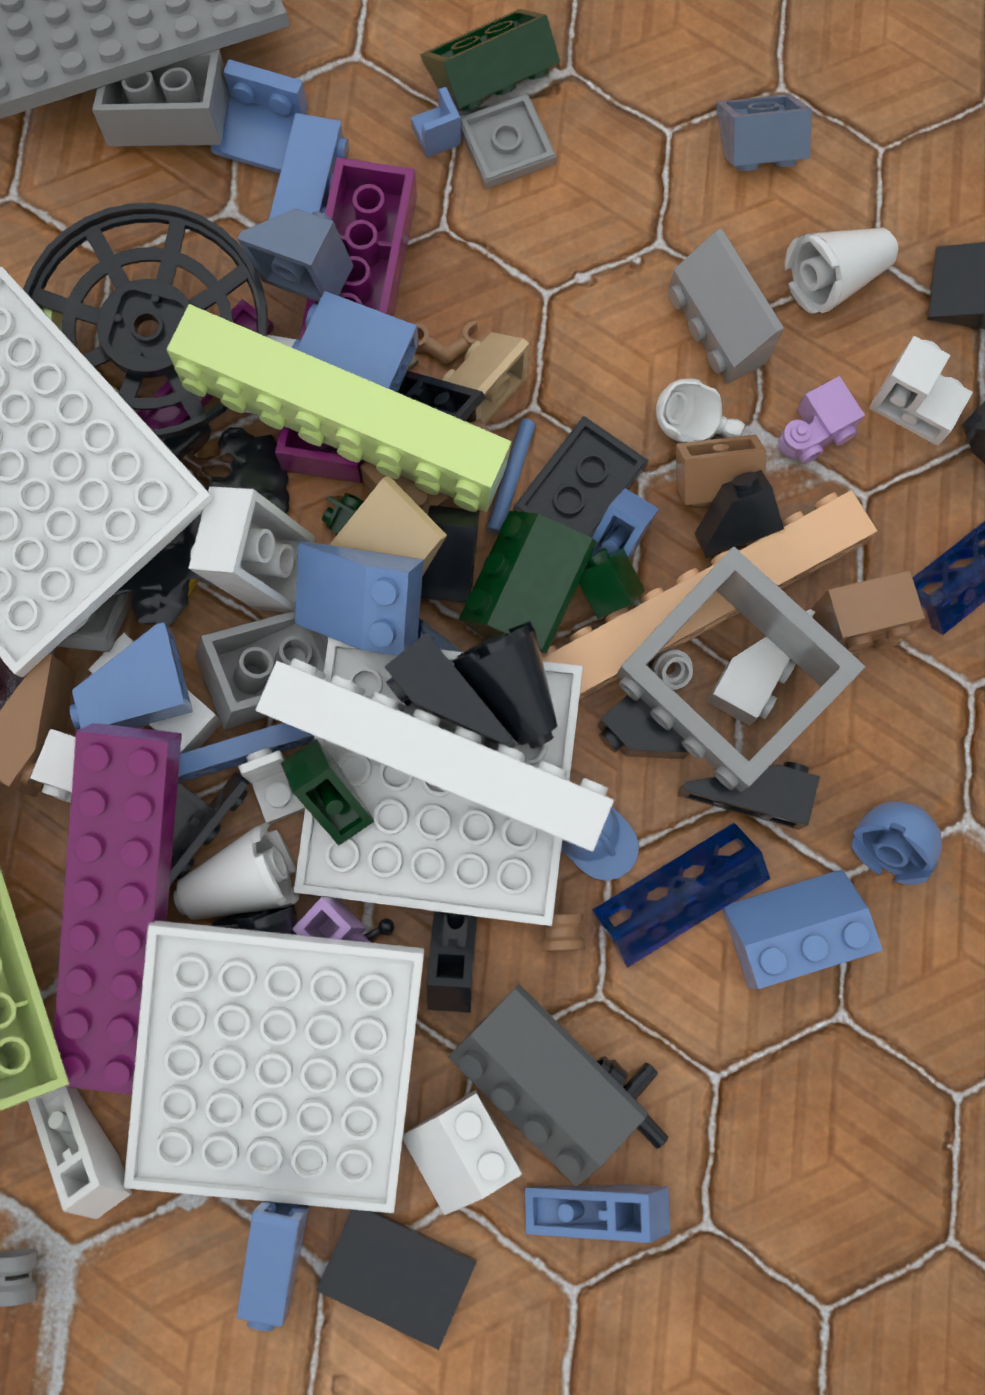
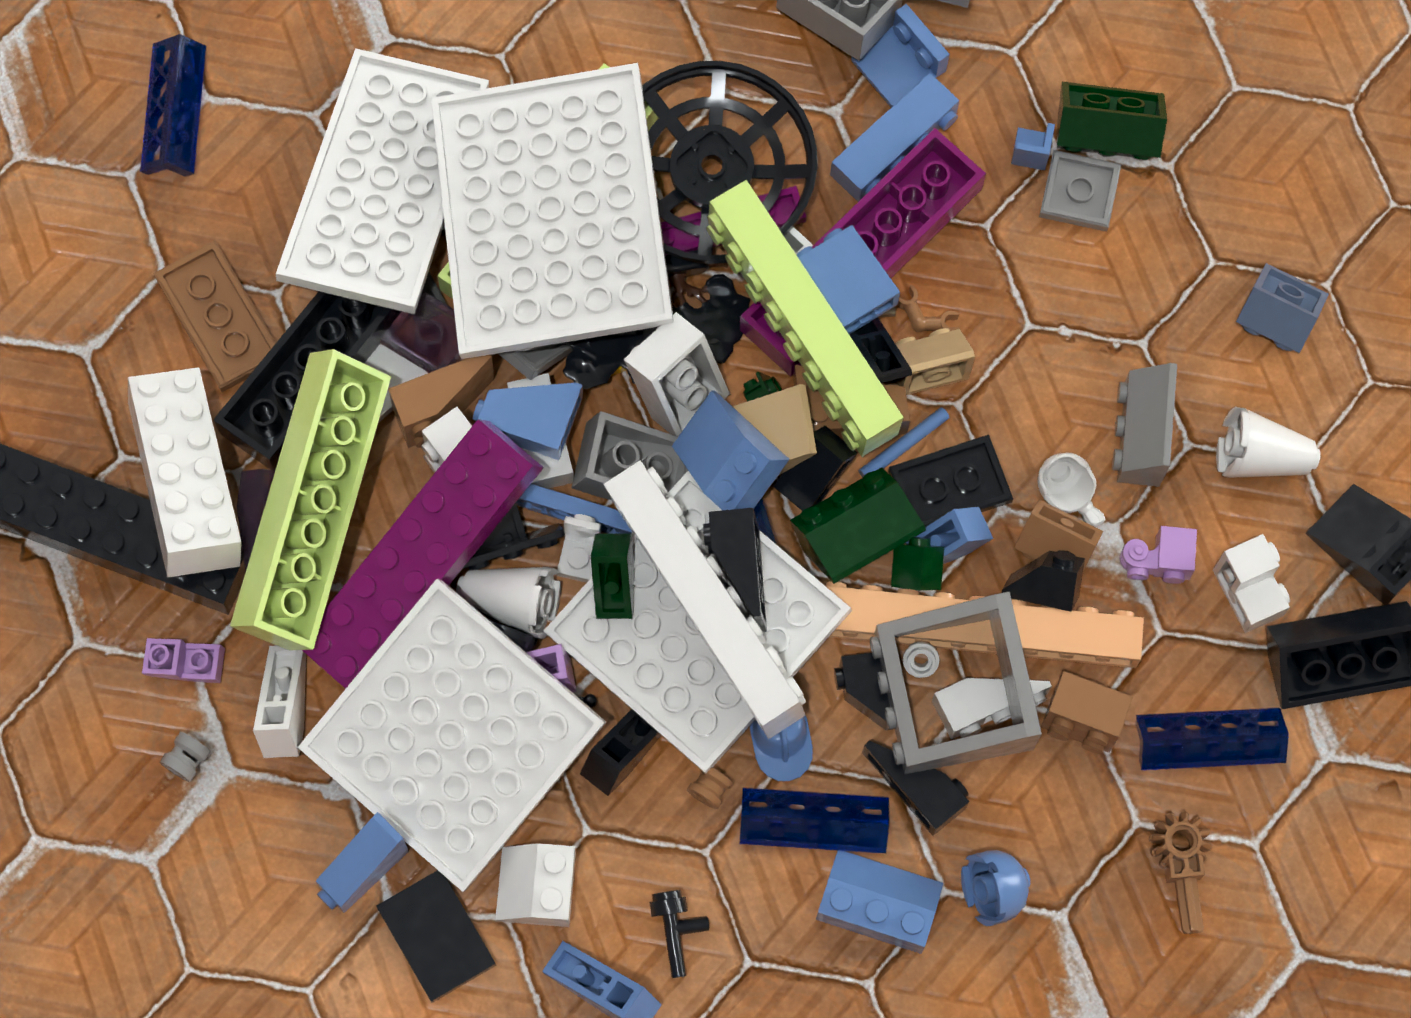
camera: 35 degrees right, 5 degrees down
sand blue slope [237,209,353,302] -> none
dark grey slope [448,984,649,1187] -> none
black cone [452,621,558,749] -> none

